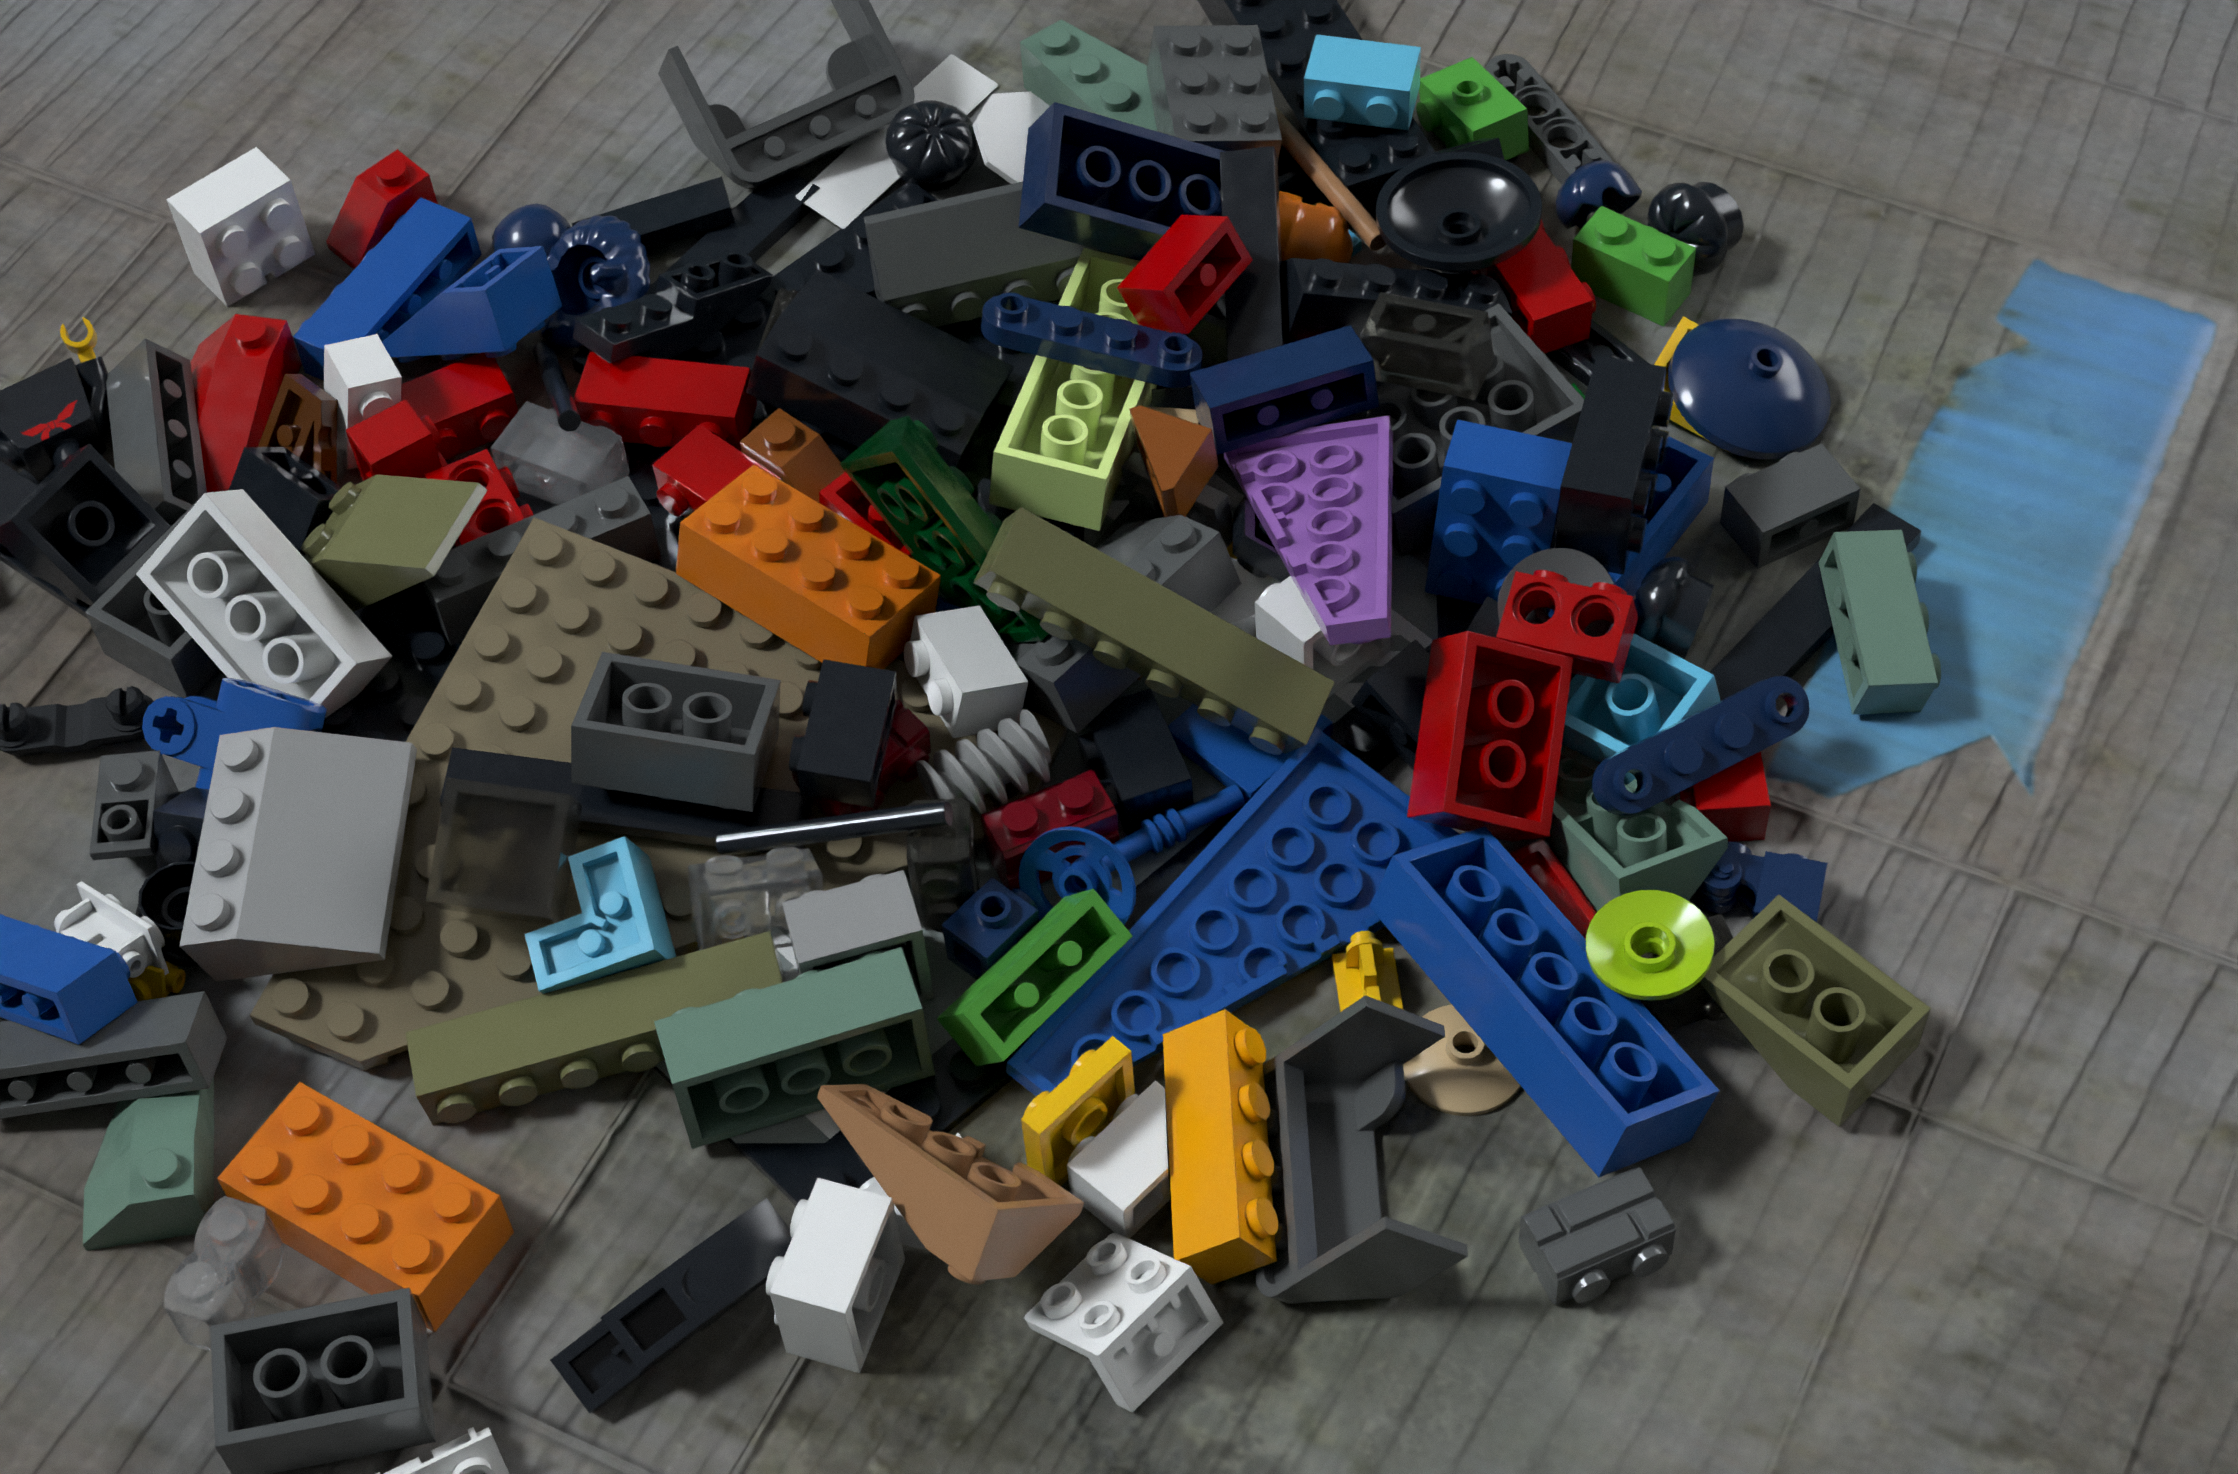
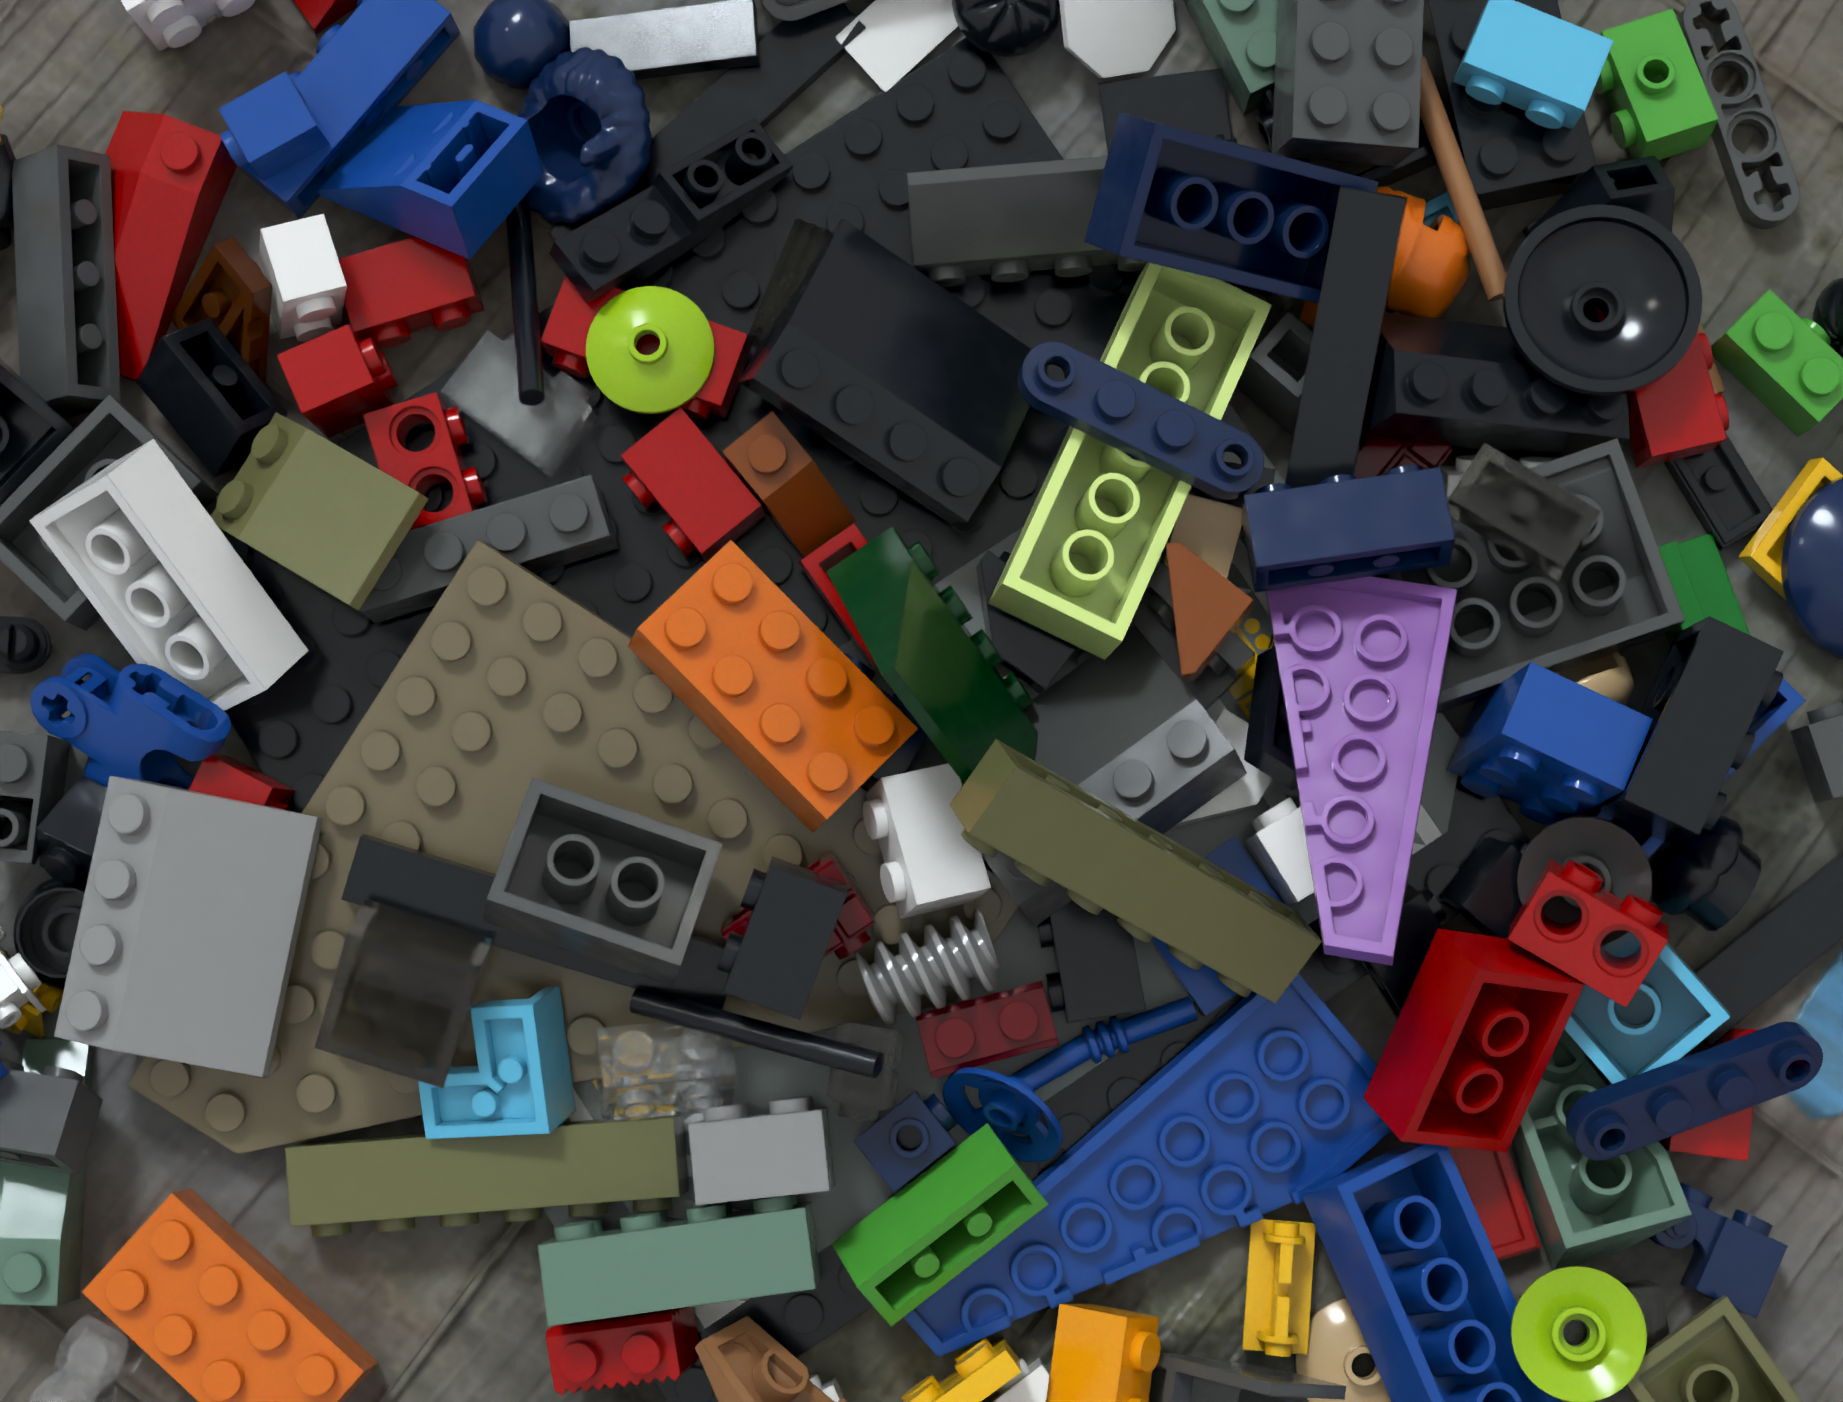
camera: 10 degrees right, 30 degrees up
red brick [1117,215,1253,334] -> none
dark blue hair [1556,160,1642,229] -> none
none -> blue brick [218,71,330,181]
none -> red brick [546,1306,699,1396]
none -> lime dish [586,286,715,414]

